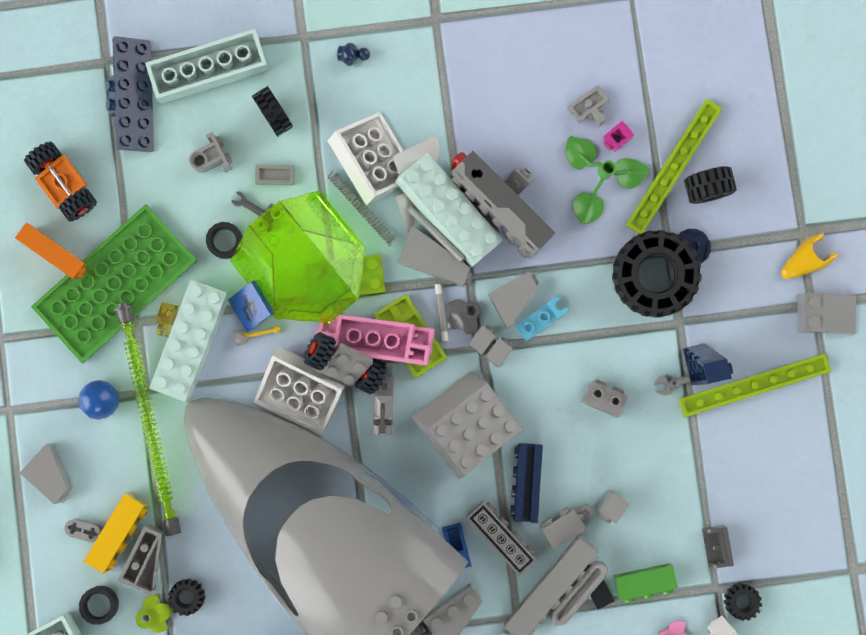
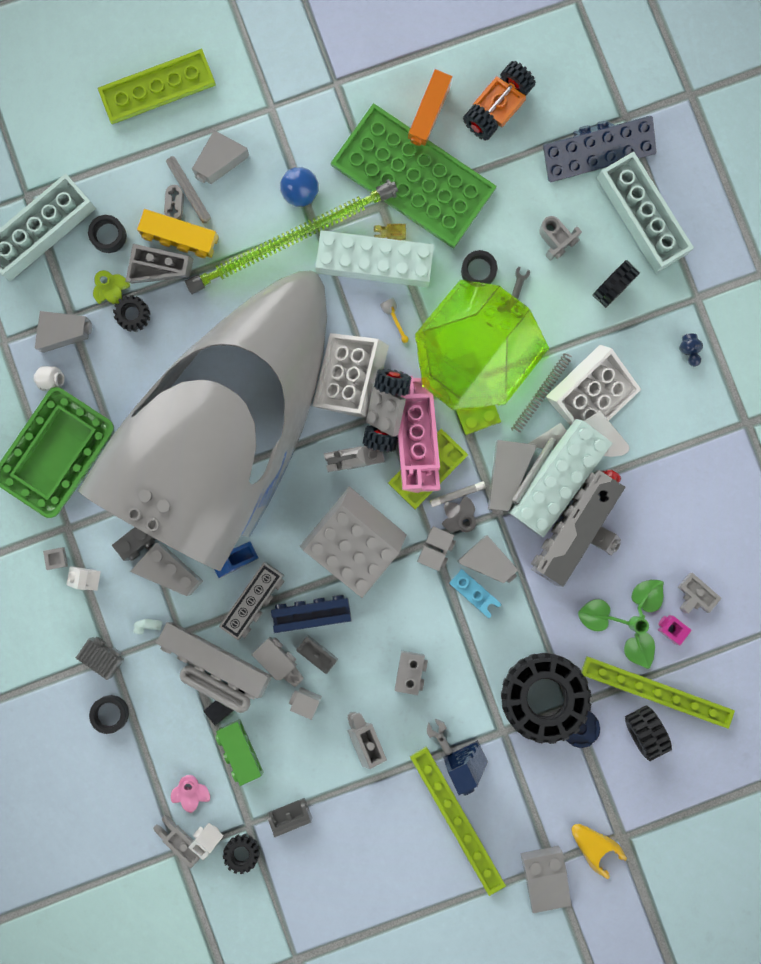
camera: 80 degrees right, 0 degrees up
blue tile [228,280,274,332] -> none
light grey tile [255,165,294,185] -> none
none -> light grey axle [166,156,211,223]
none -> dark grey hinge [296,635,338,674]
none -> light grey hinge [347,712,387,769]

